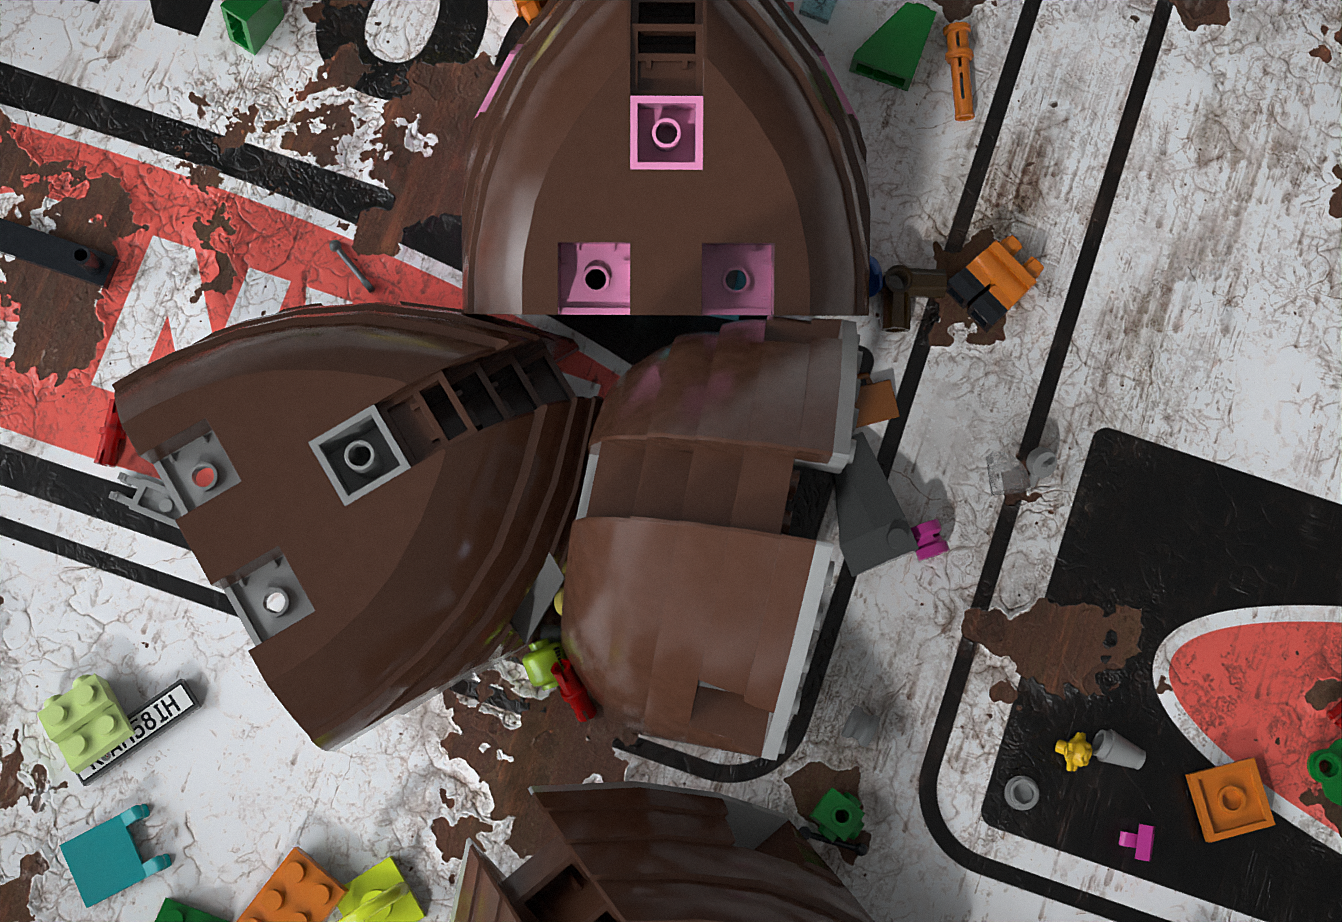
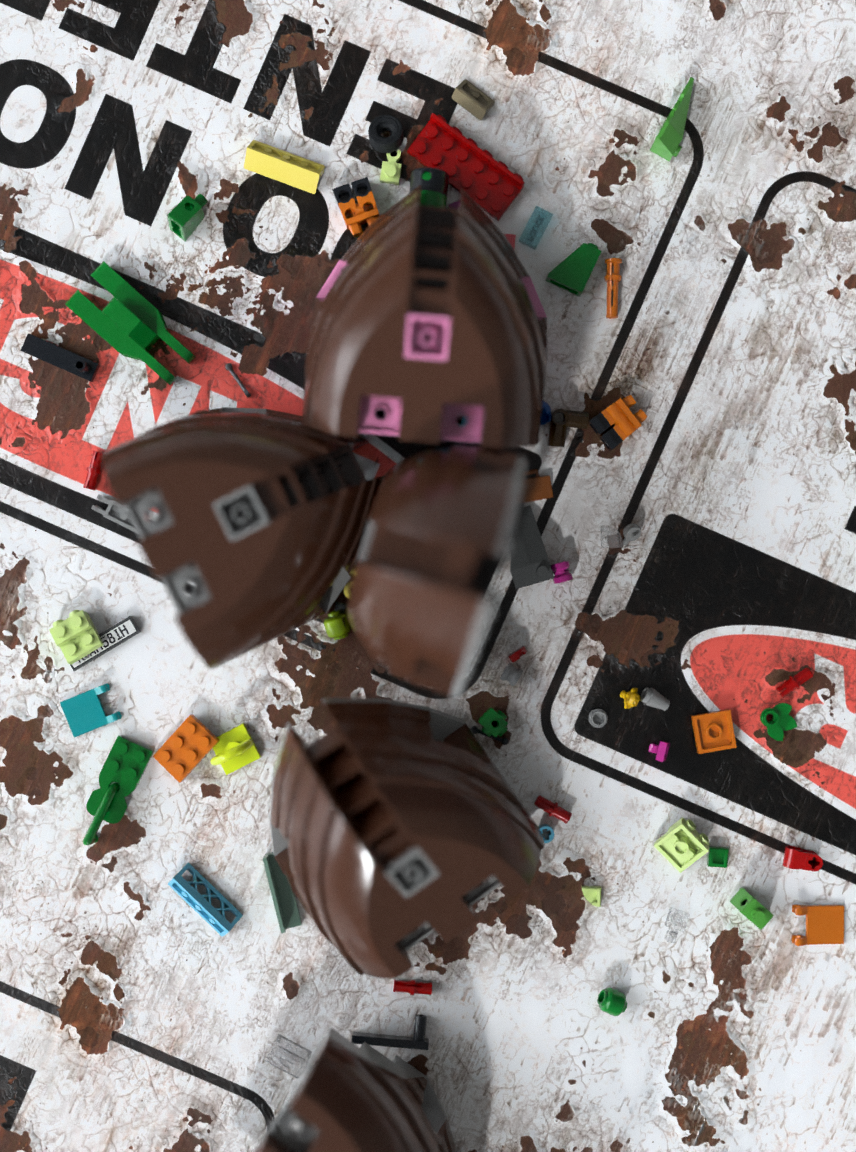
camera: 10 degrees right, 10 degrees up
red pin [551,659,597,722] -> none
none -> green beam [65,261,196,385]
none -> red tile [508,646,527,663]

